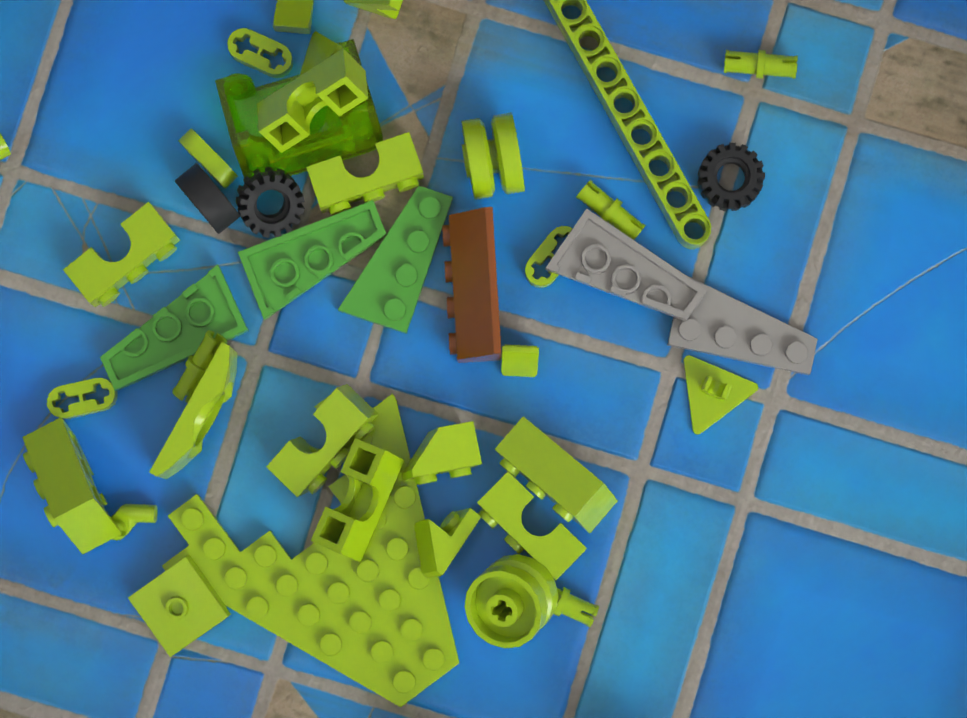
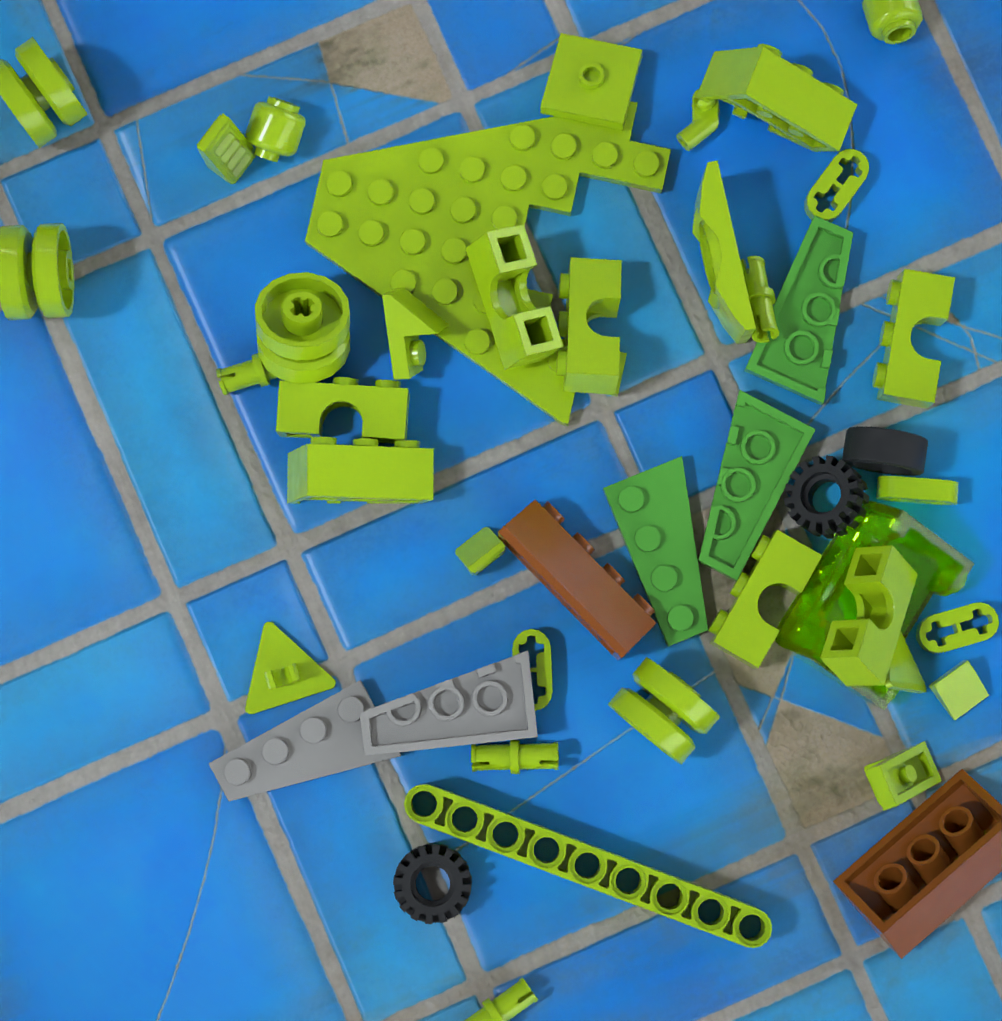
camera: 140 degrees right, 0 degrees up
lime slope [402,421,482,485] -> none

